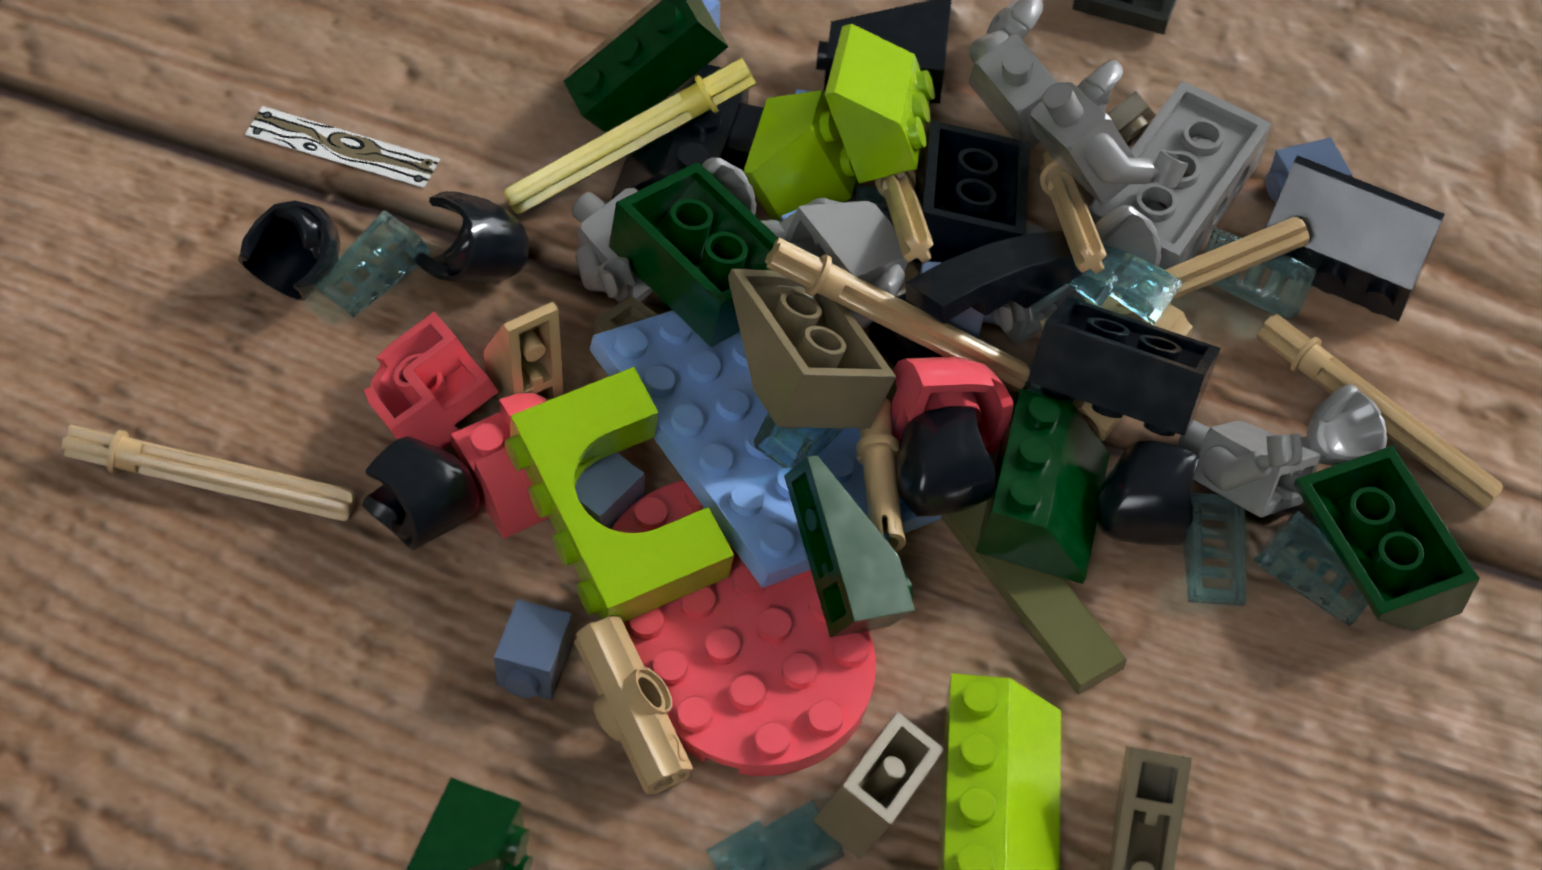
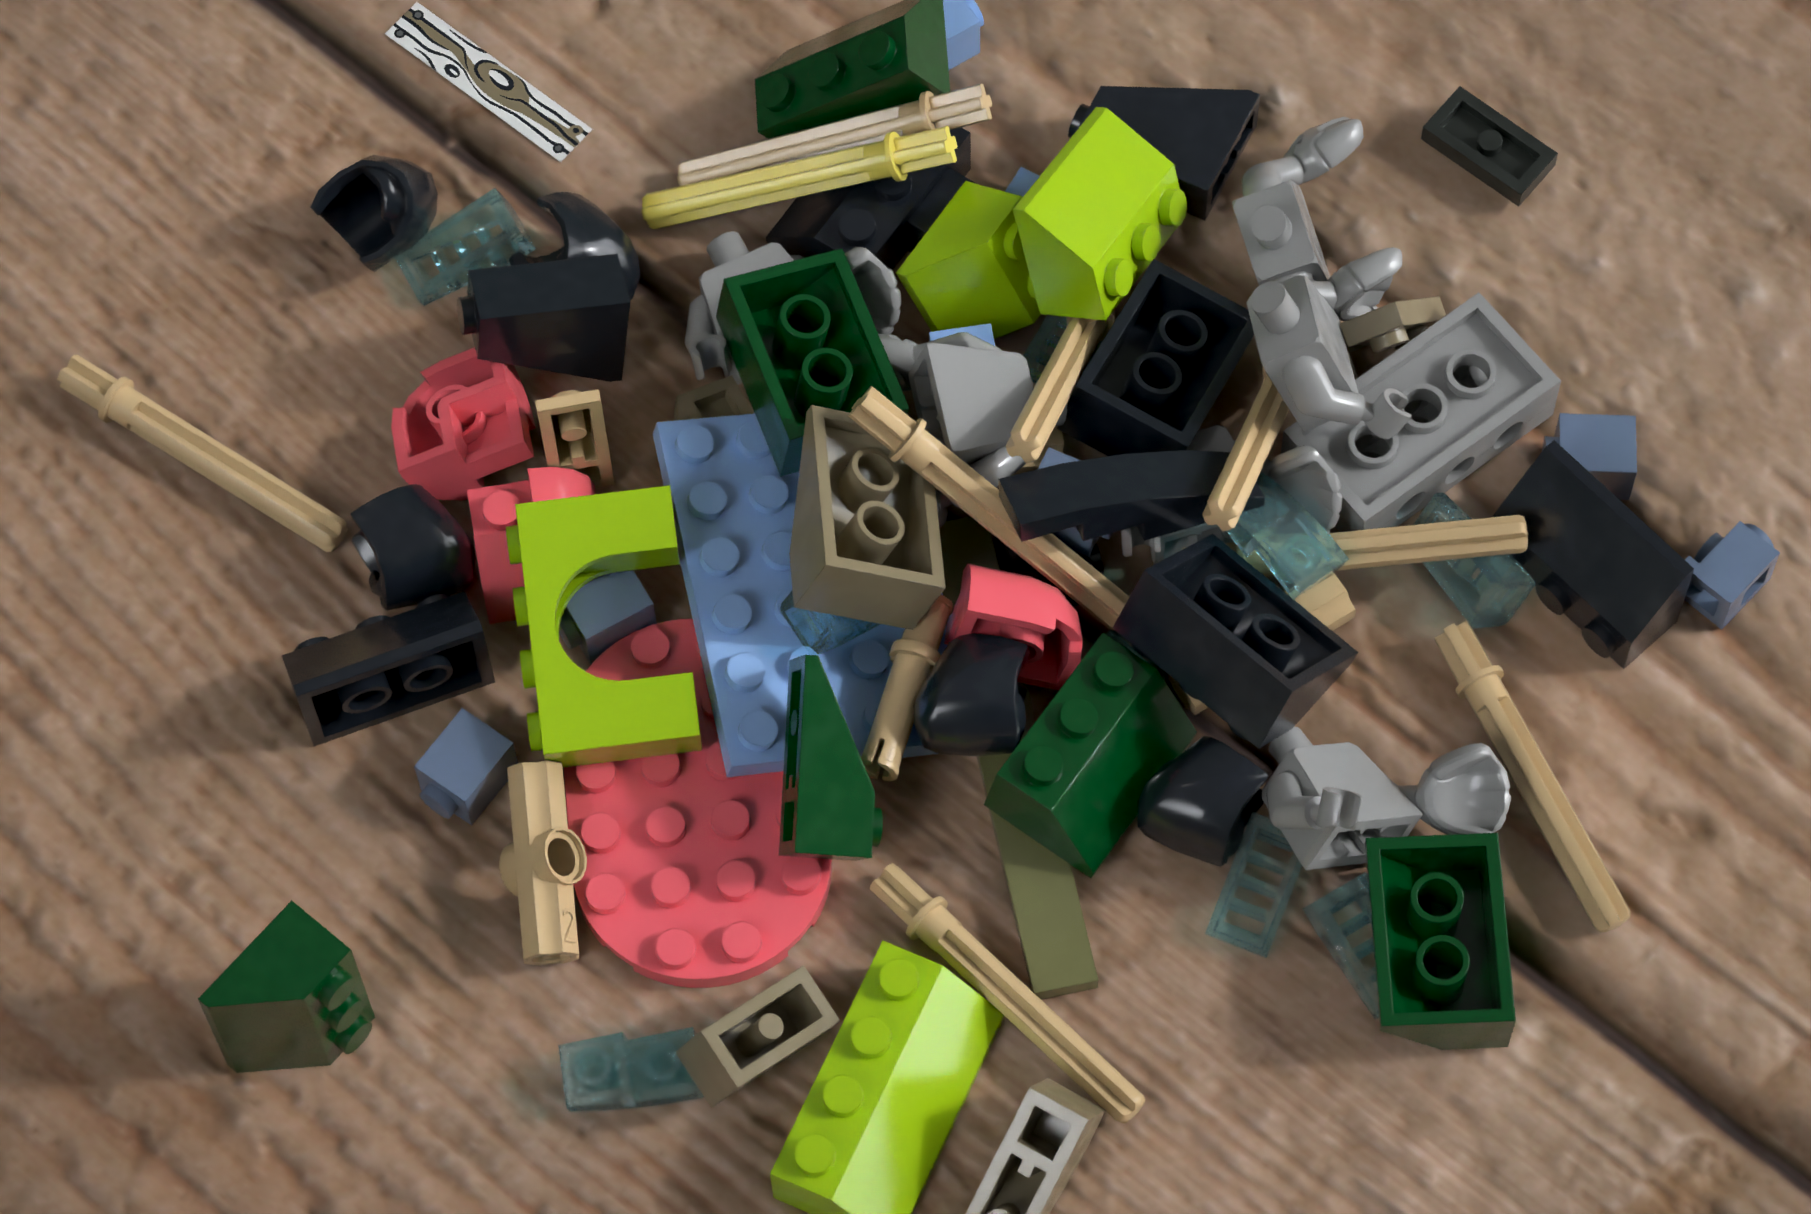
camera: 25 degrees right, 10 degrees up
none -> black slope [282,591,495,747]
none -> black slope [457,254,630,382]
none -> tan axle [677,83,992,186]
none -> tan axle [870,863,1145,1124]
none -> sand blue brick [1684,521,1780,630]

